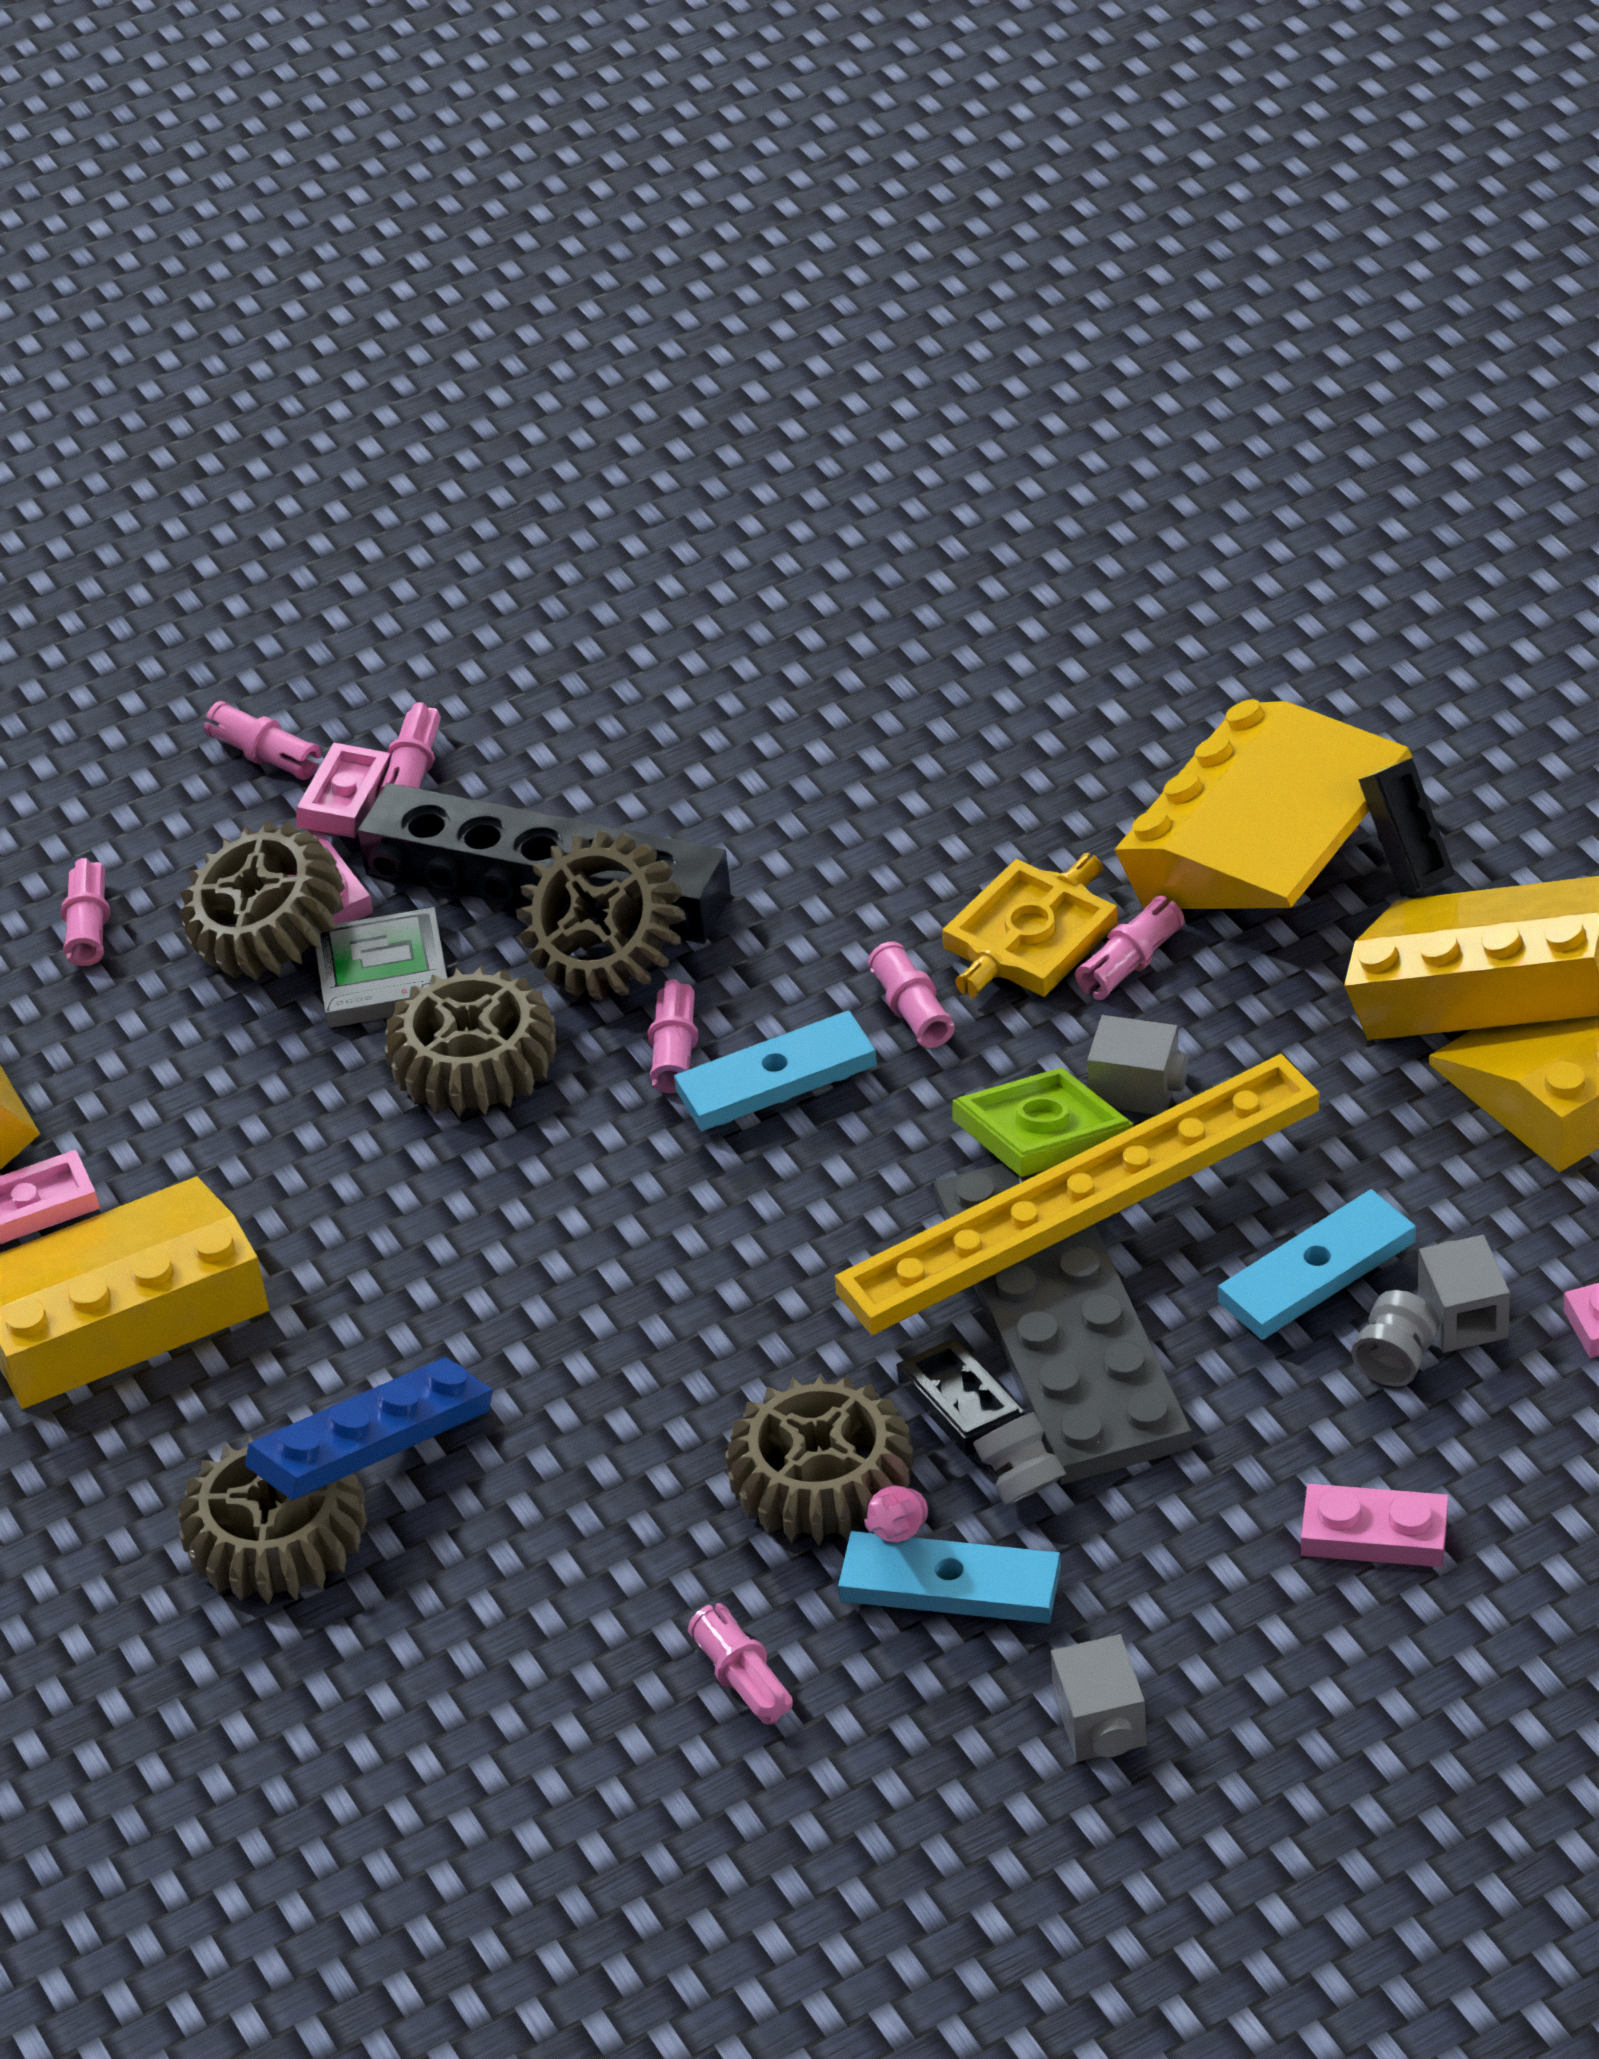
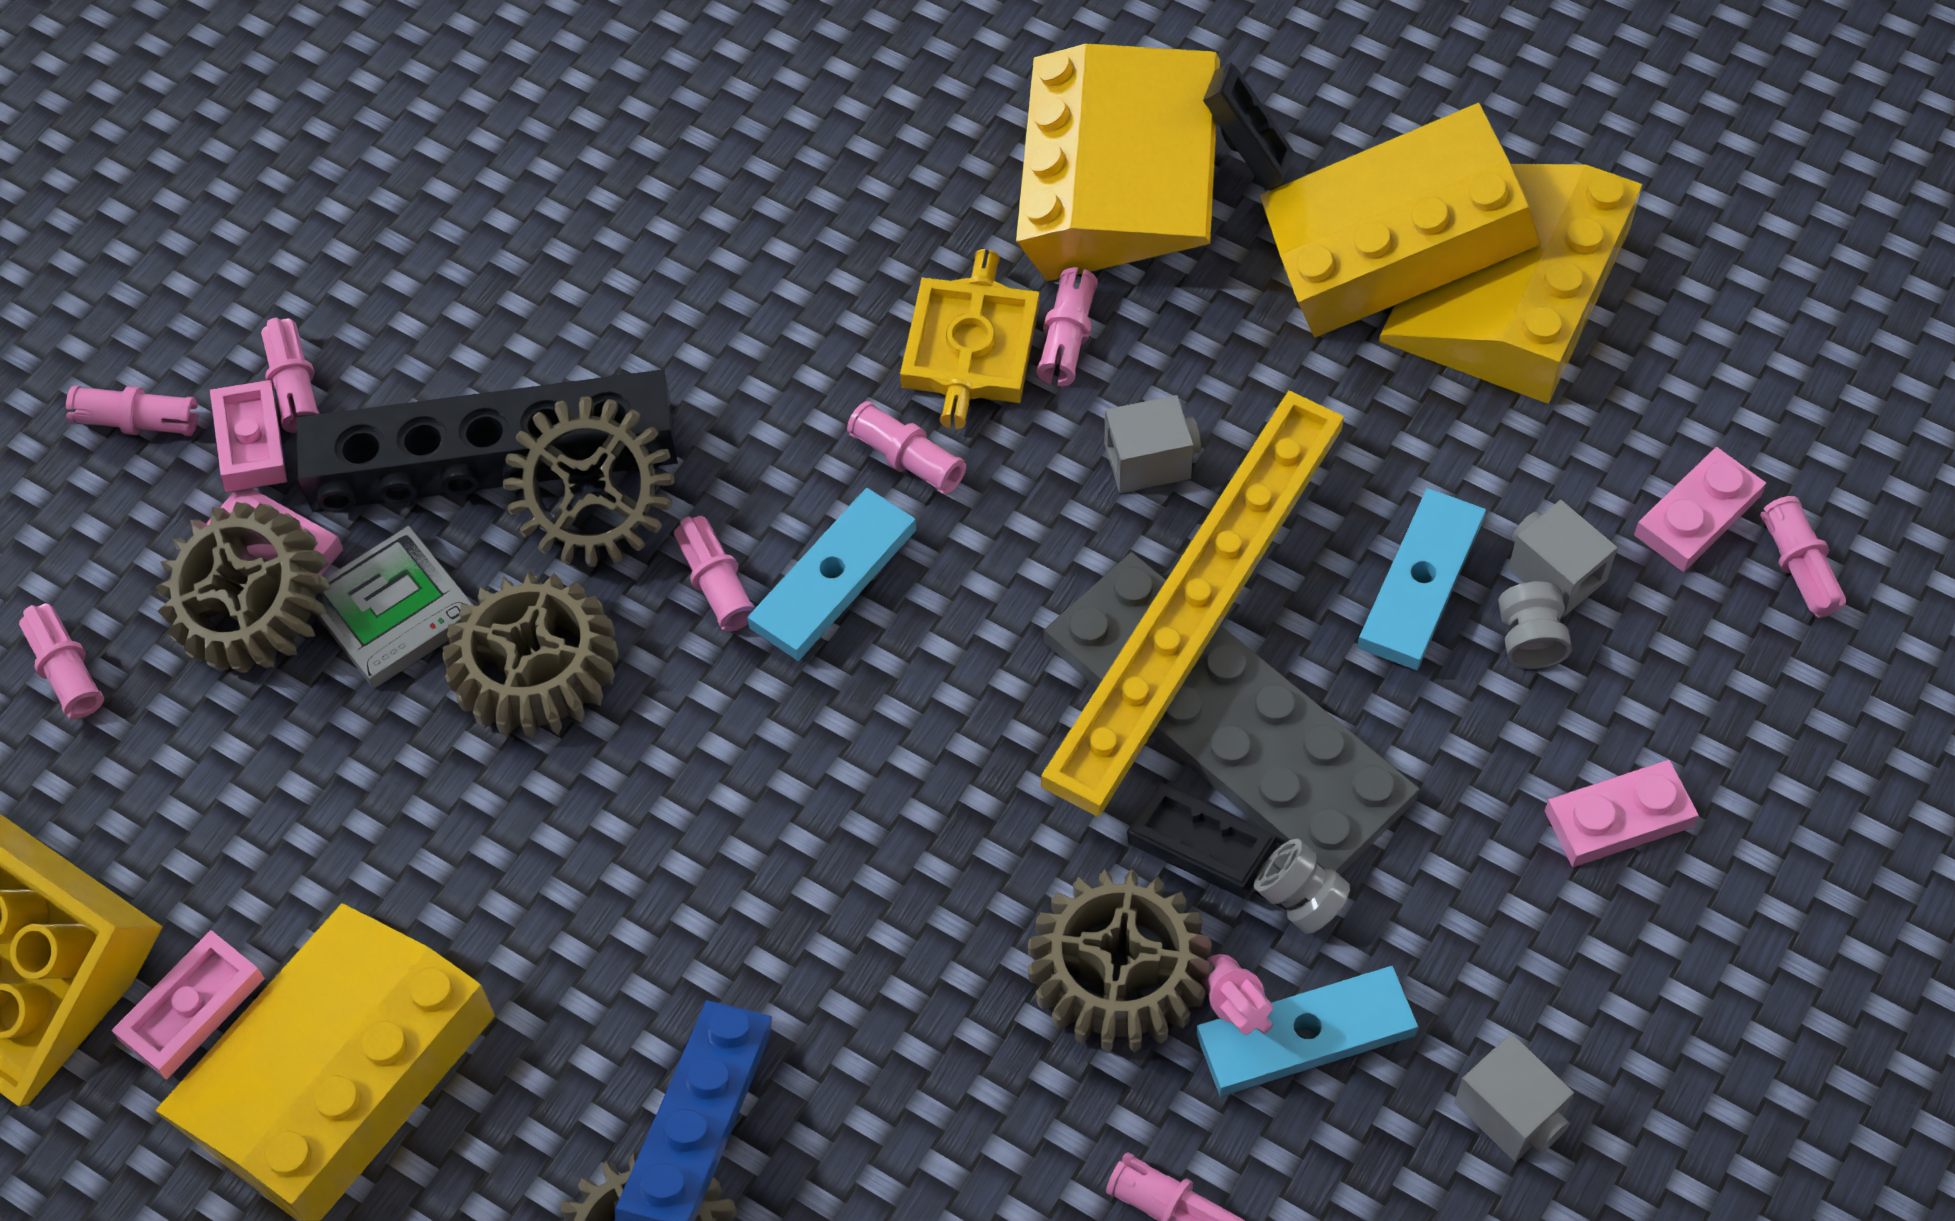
camera: 30 degrees left, 15 degrees up
lime tile [952,1067,1133,1177] -> none

